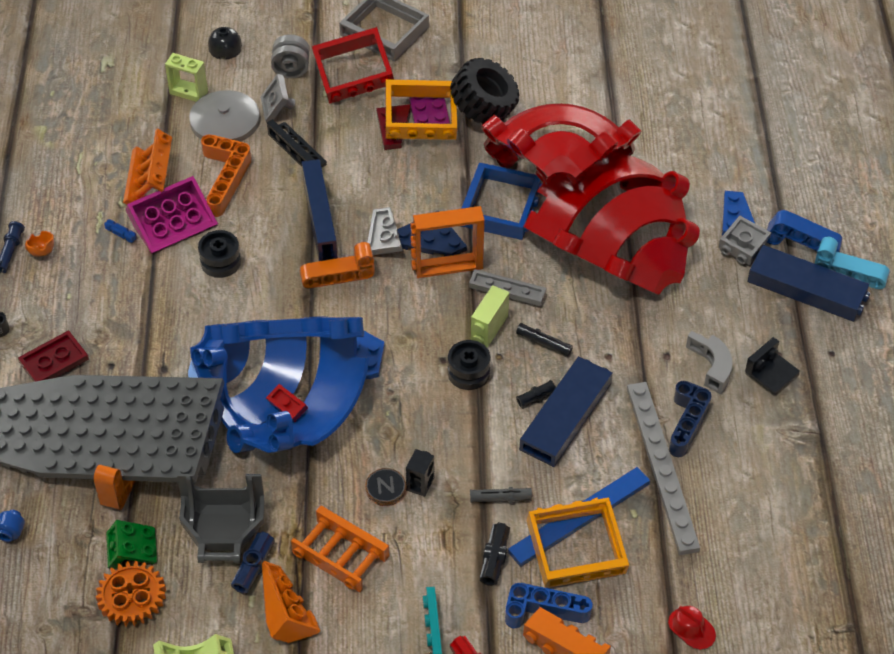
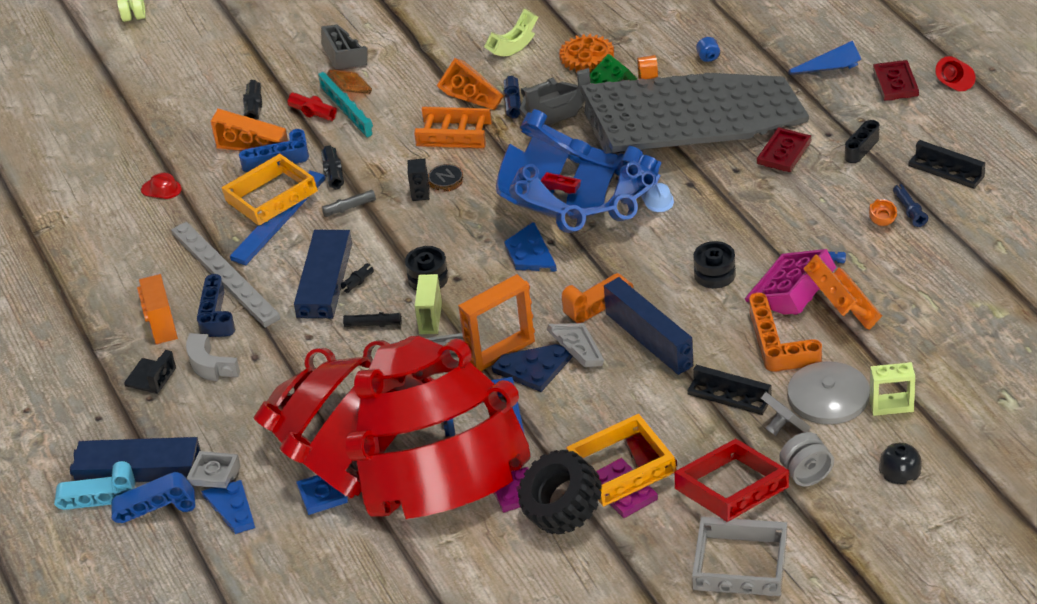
camera: 160 degrees right, 10 degrees down
none -> orange wedge [137,274,178,344]

